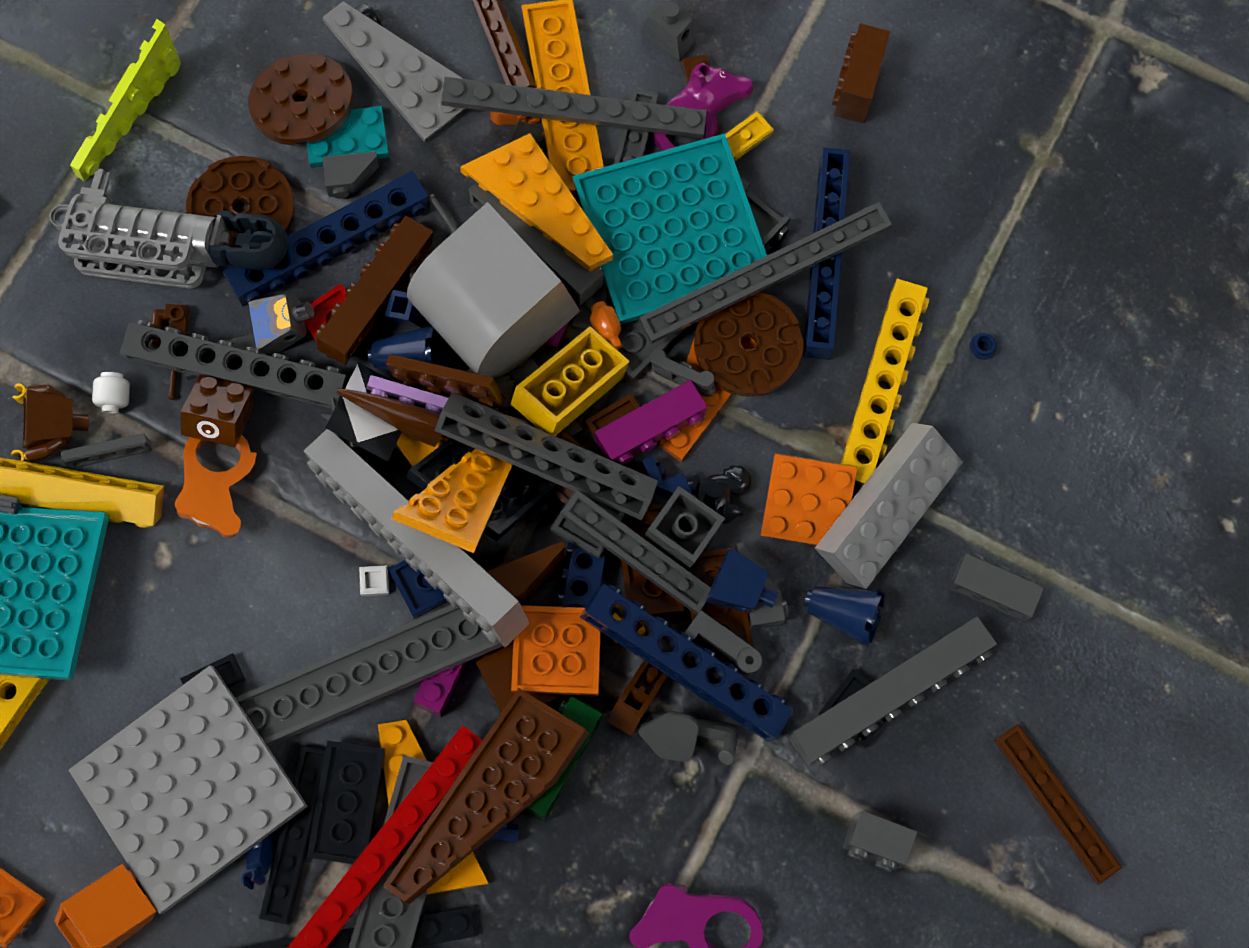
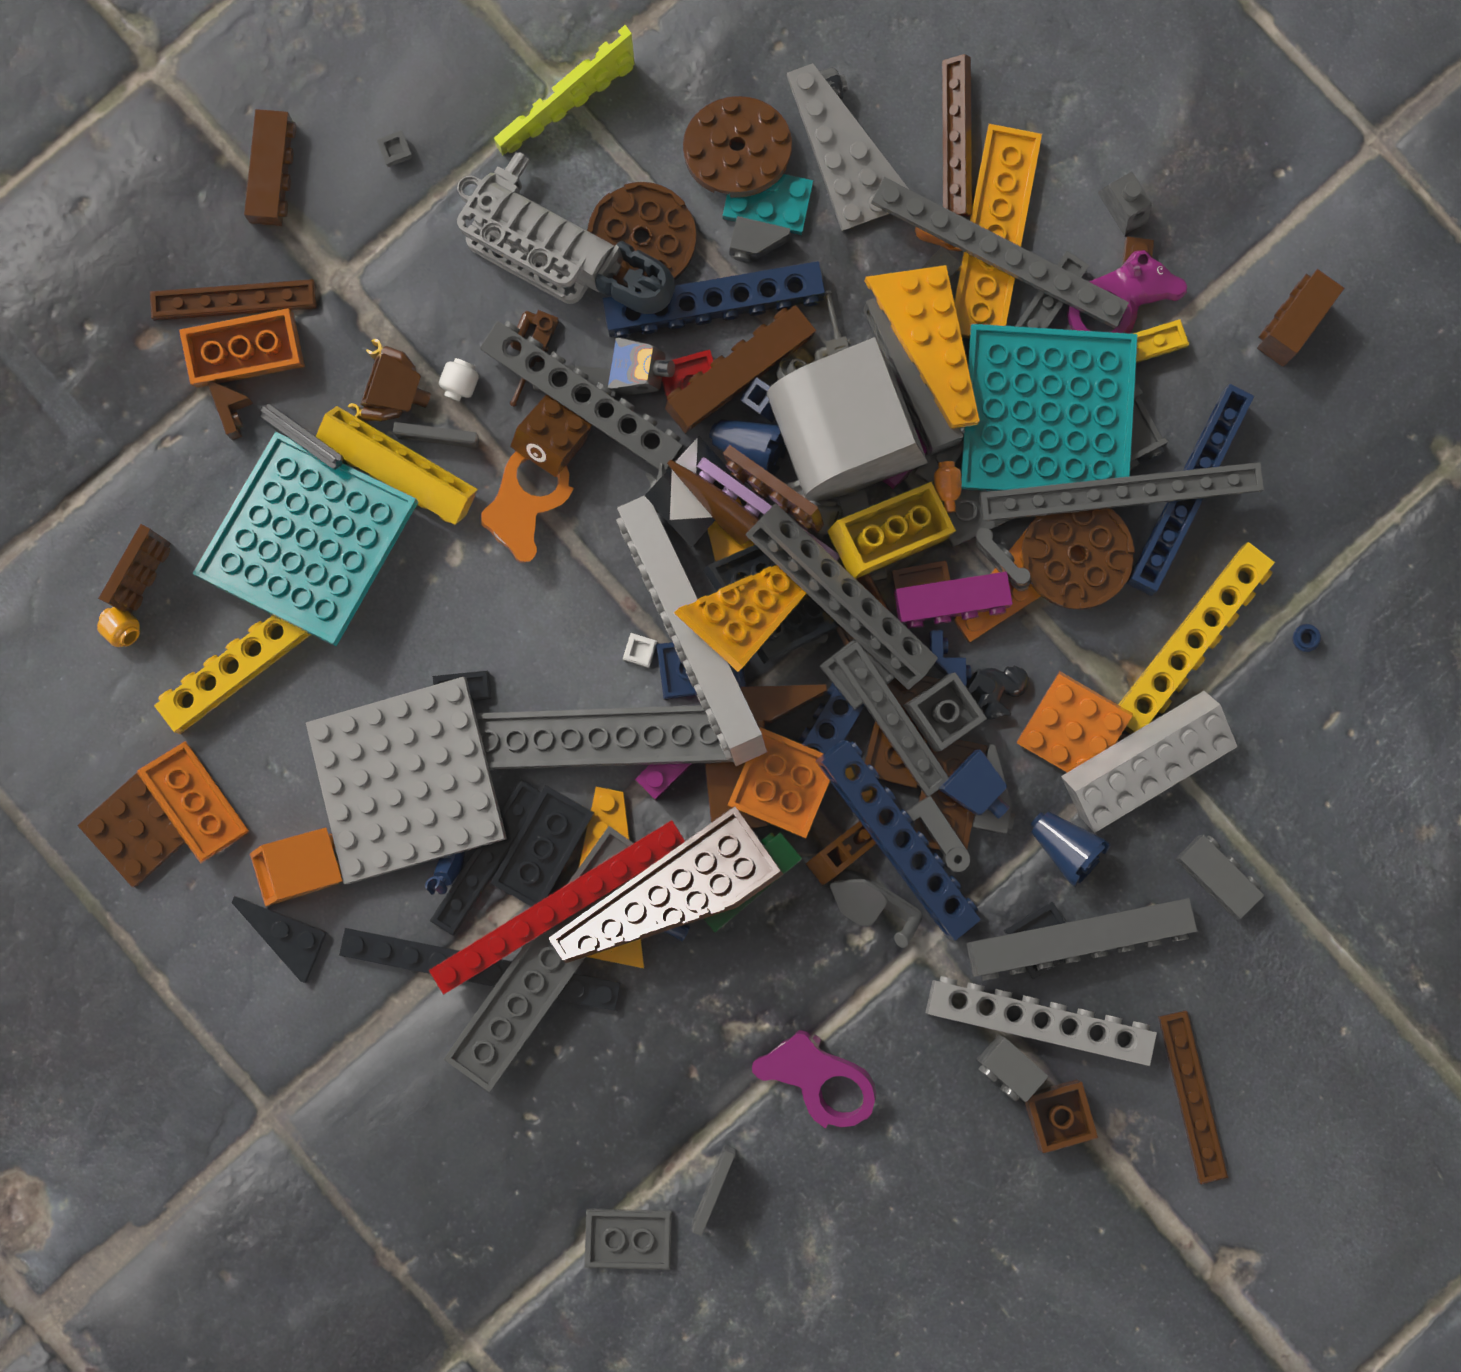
camera: 25 degrees right, 10 degrees up
none -> light grey brick [925,976,1157,1066]
none -> reddish brown brick [1025,1079,1098,1153]

